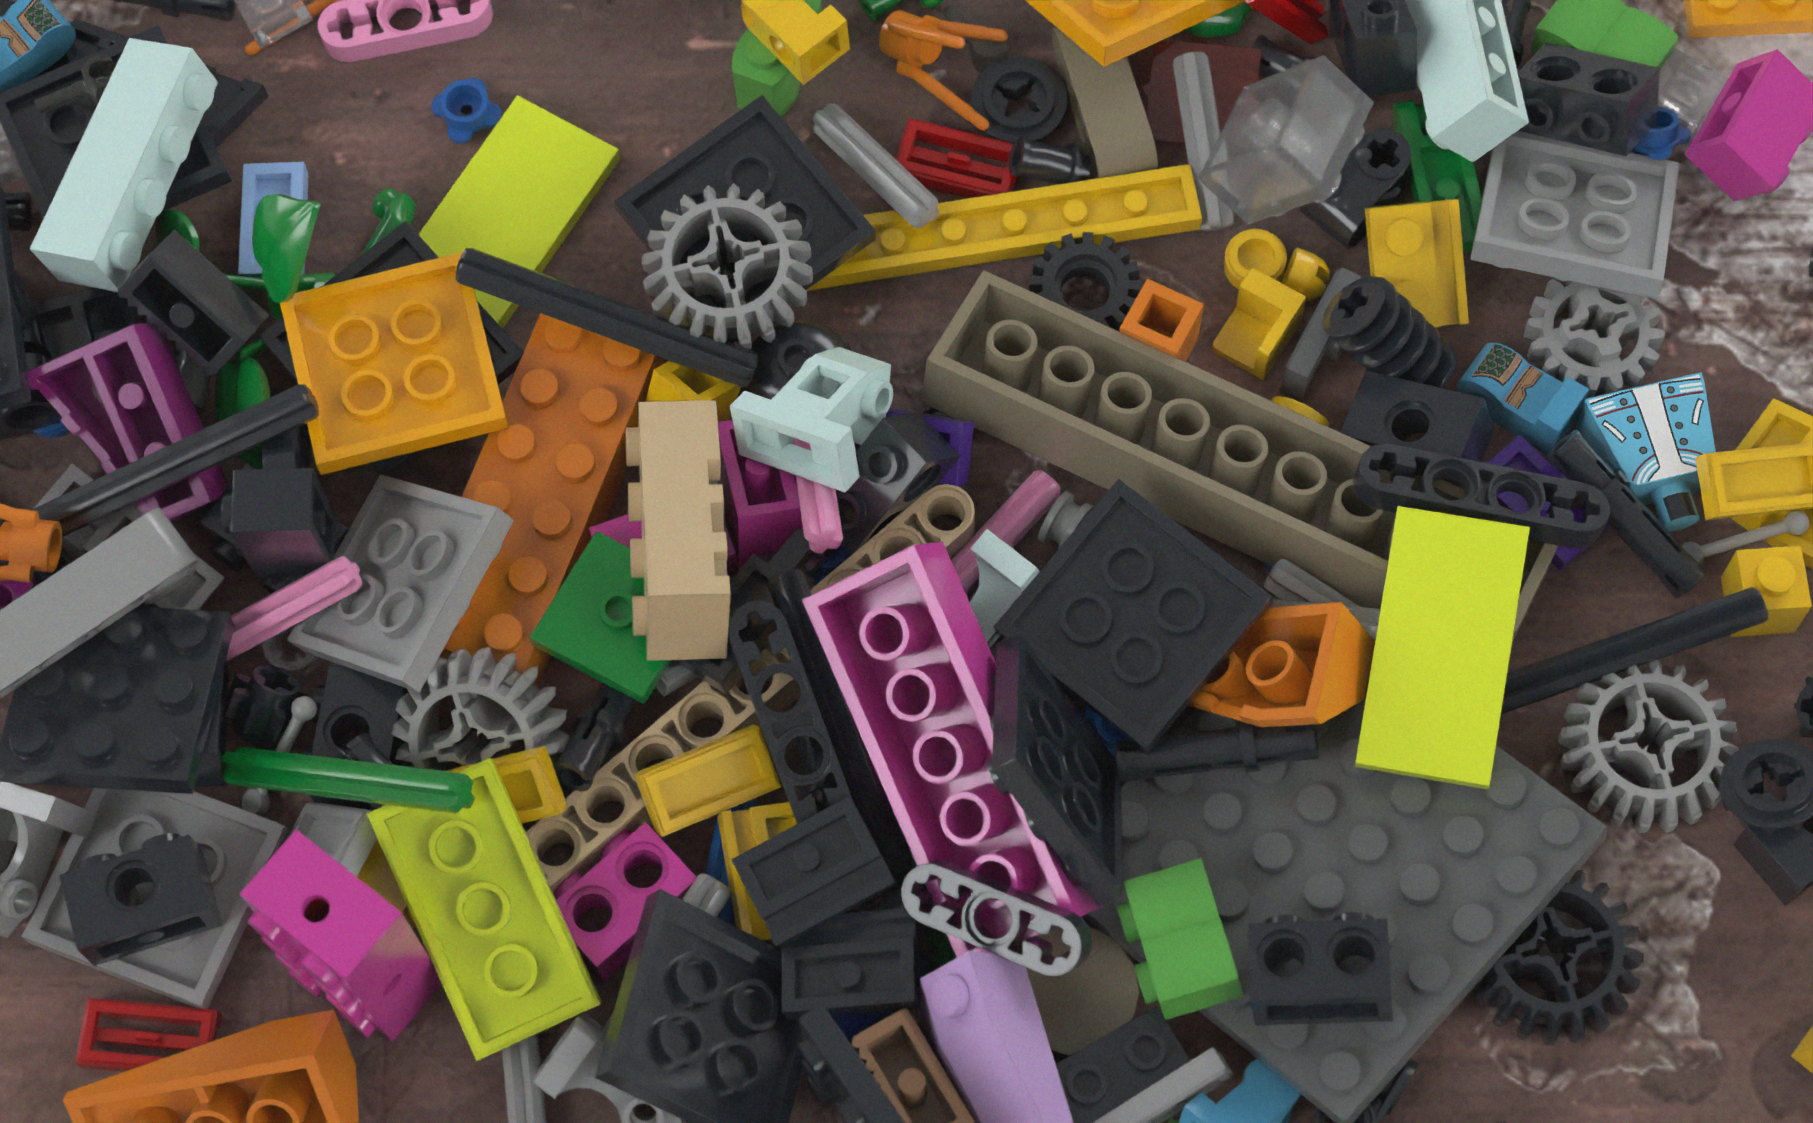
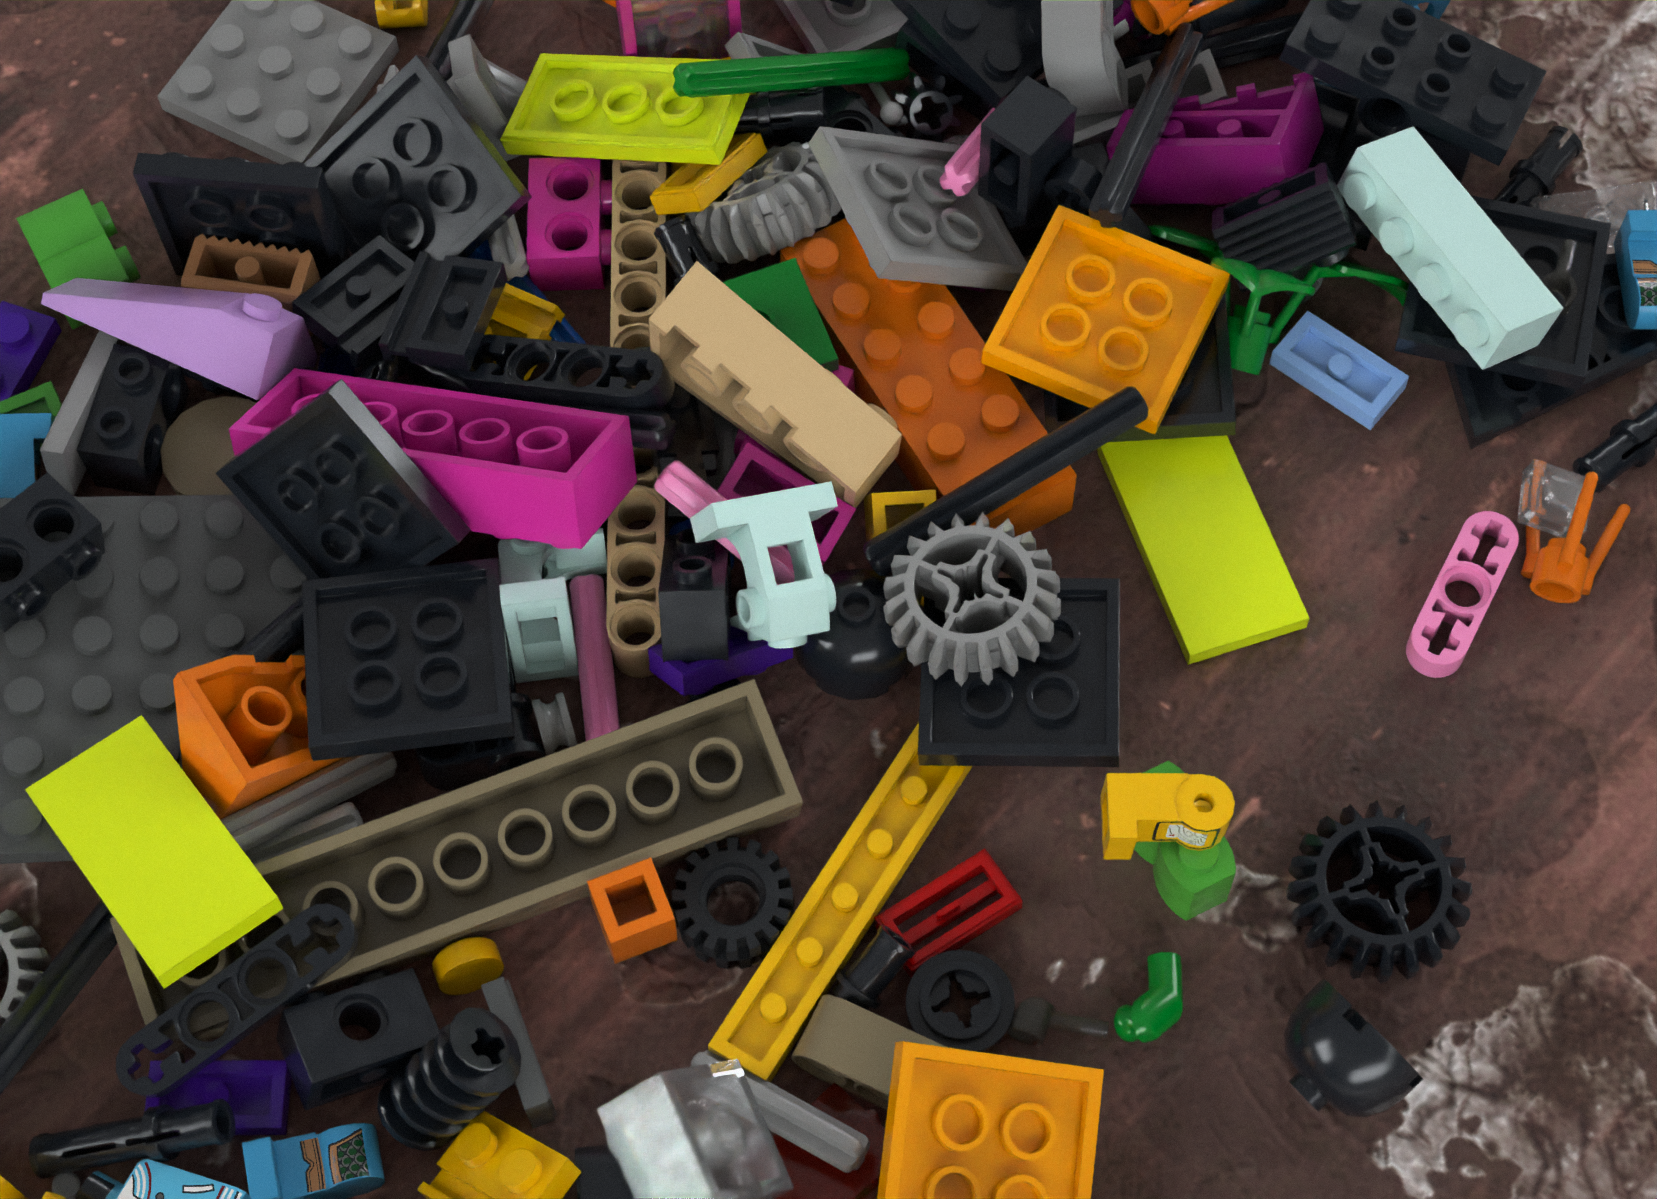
camera: 130 degrees right, 5 degrees down
green arm [361,188,416,255] -> none
blue plate [431,78,503,144] -> none
yellow tile [634,724,781,837] -> none
light grey axle [812,103,939,228] -> none
orange plant [879,10,1008,131] -> none
beam [901,860,1092,976] -> none
bright green brick [1116,858,1244,1020] -> none
yellow panel [1212,267,1306,381] -> none
yellow tile [1224,229,1287,289] -> none
yellow hinge [1281,247,1329,302] -> none

